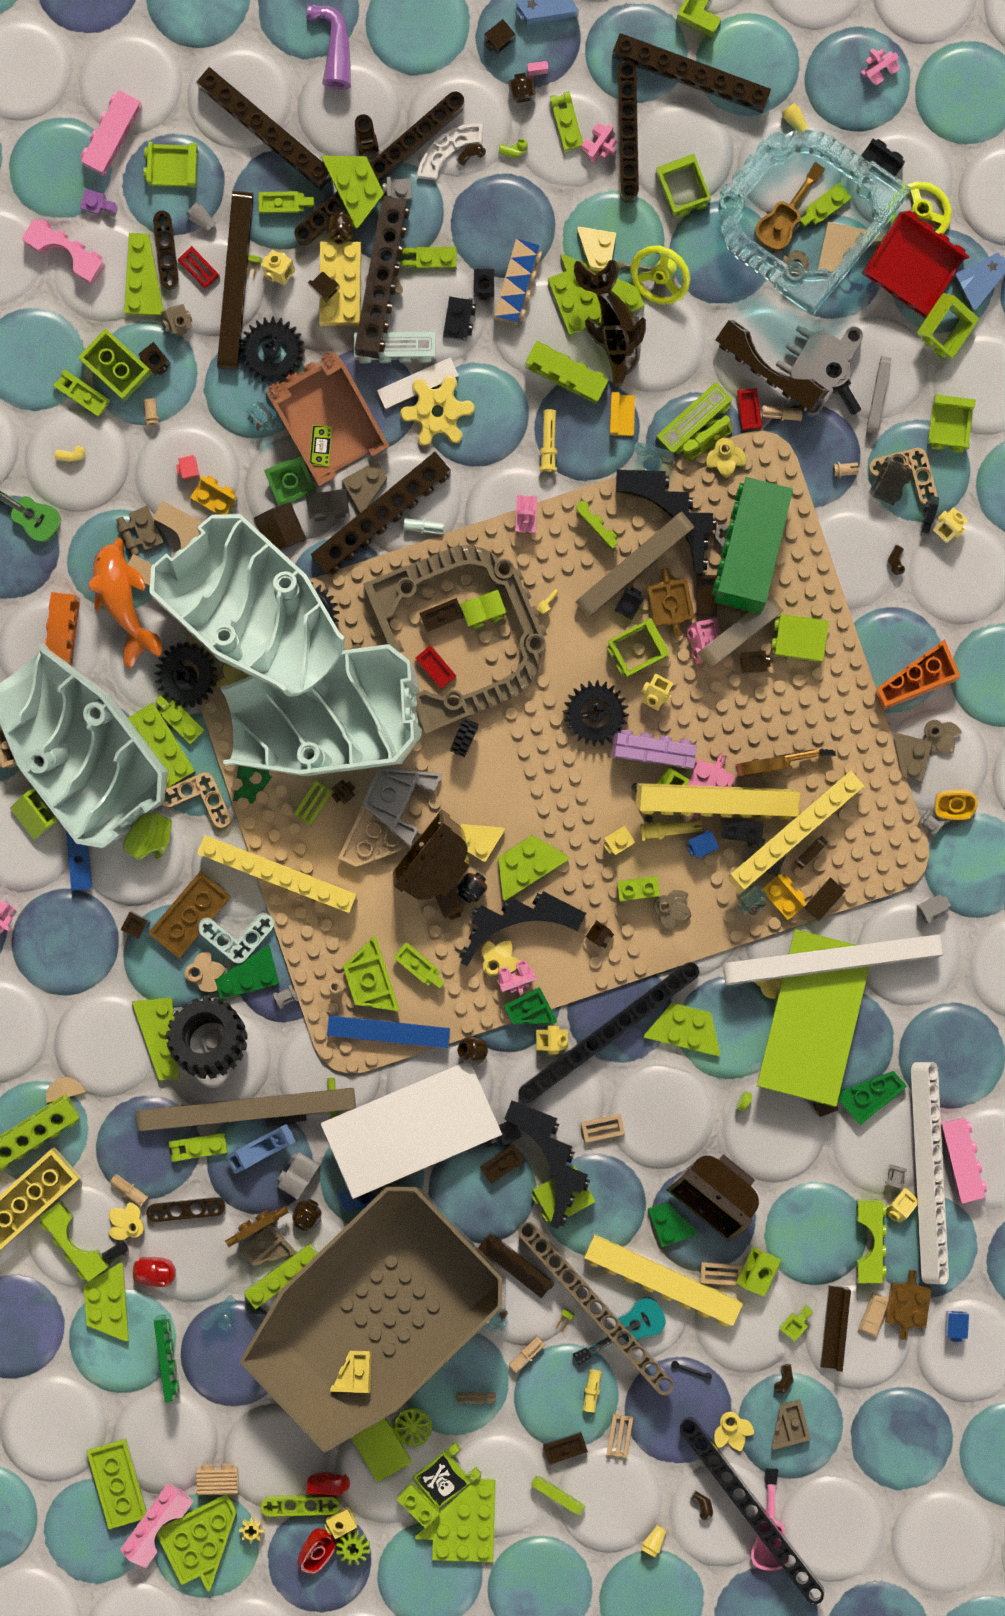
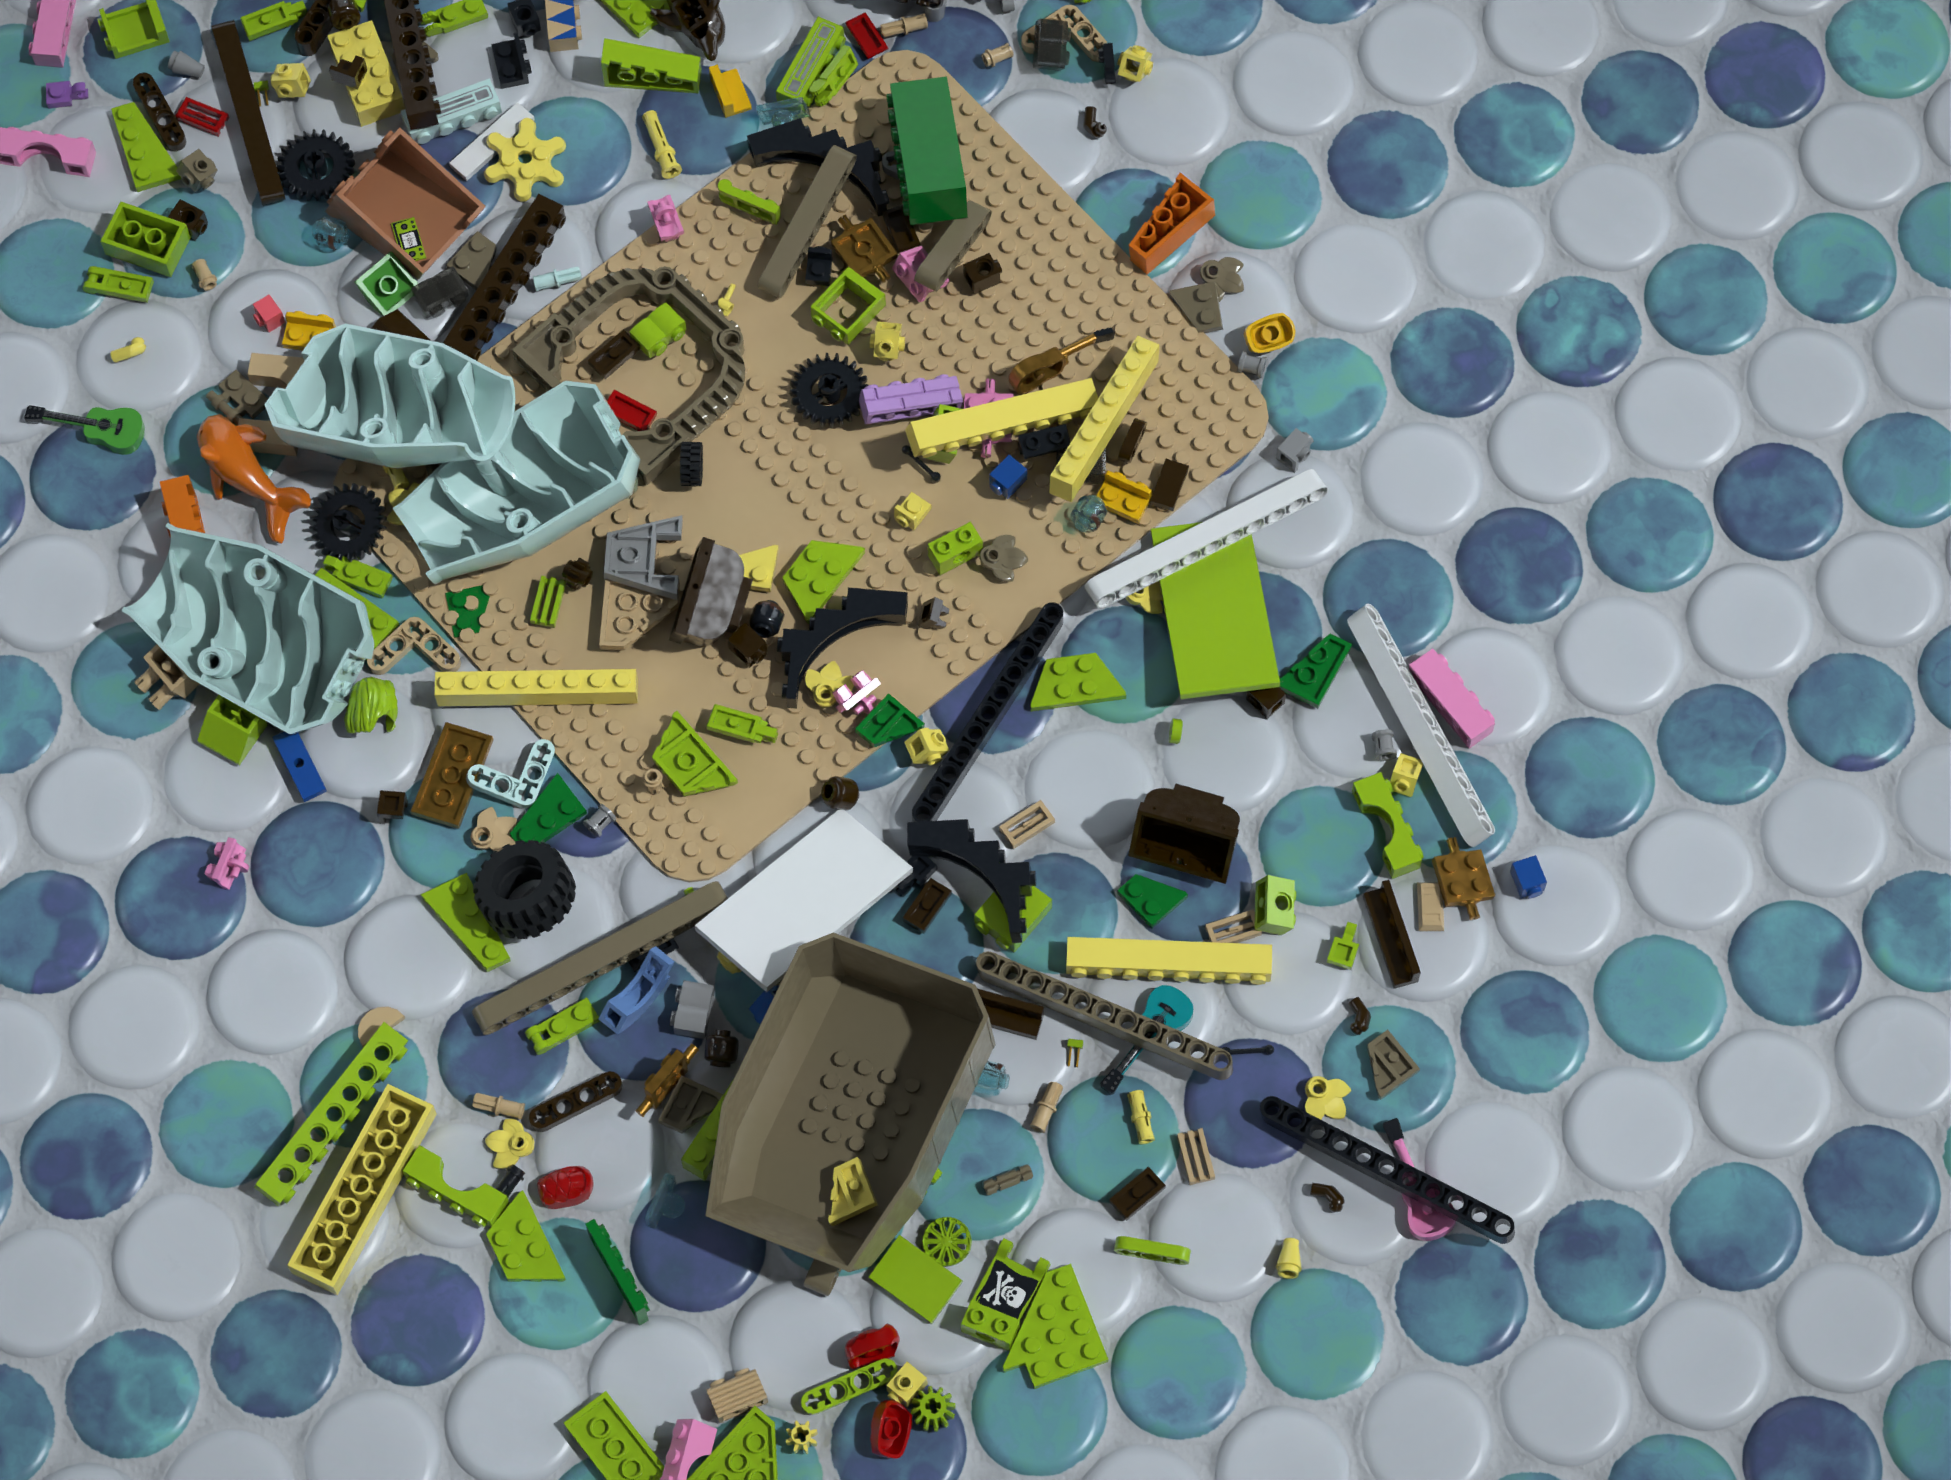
camera: 25 degrees left, 20 degrees down
blue tile [327,1015,450,1048] -> none
light yellow pin [640,820,702,841] -> none
light yellow plate [706,438,747,478] -> none
lime brick [771,614,829,662] -> none

